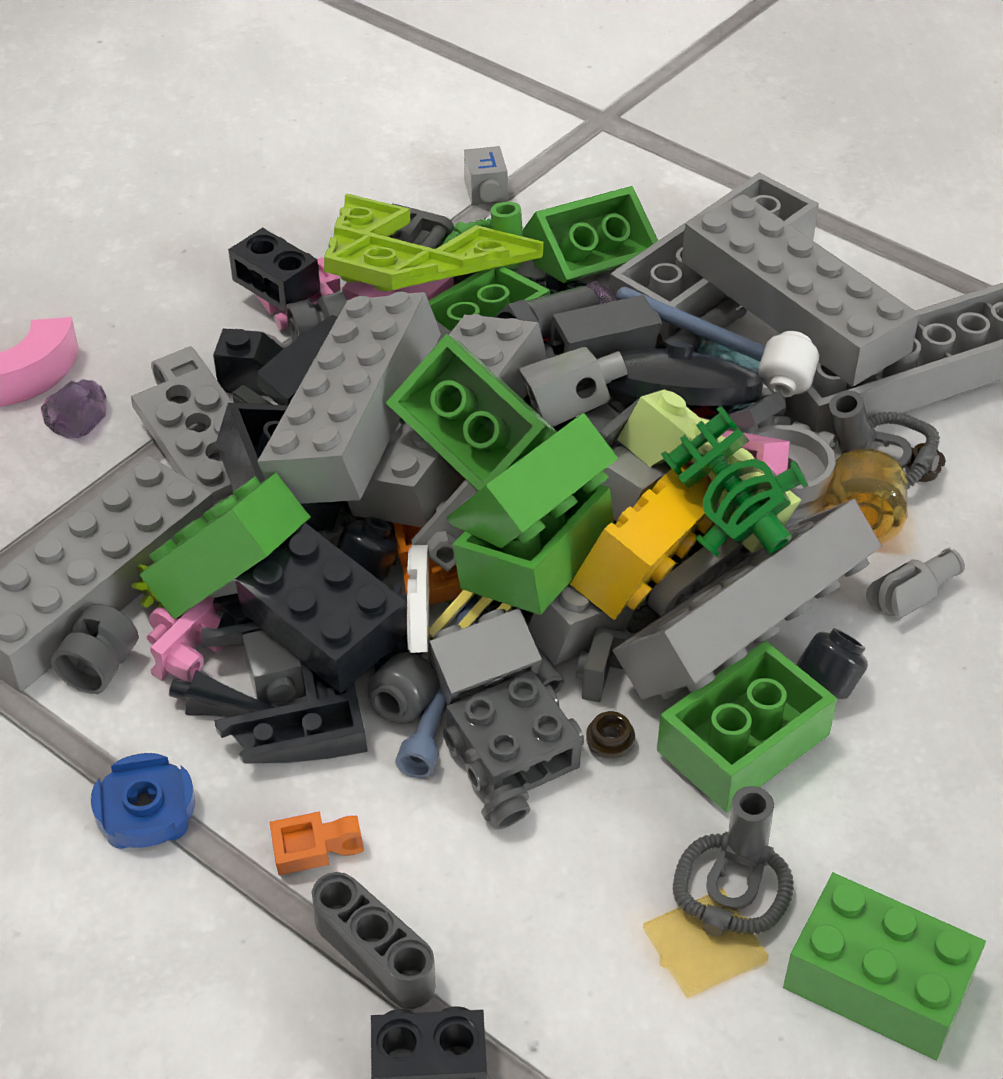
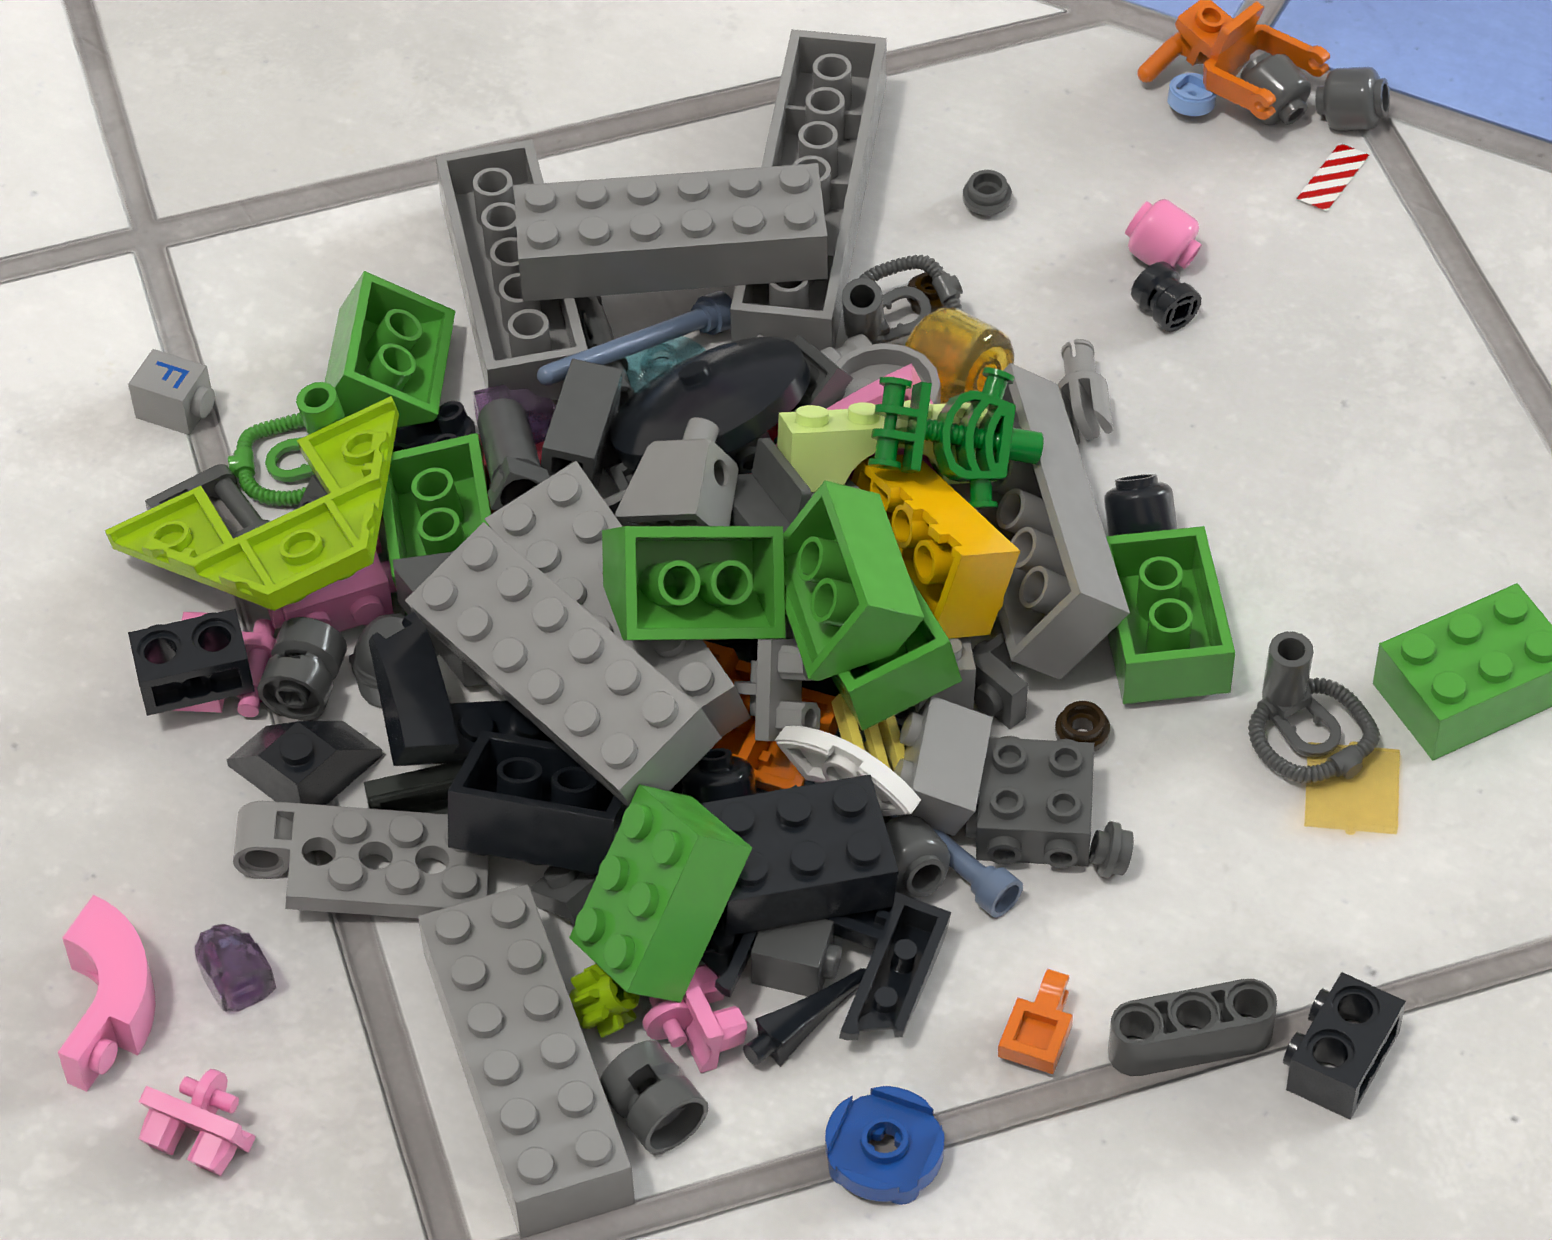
camera: 55 degrees left, 5 degrees up
white head [758,331,819,397] -> none

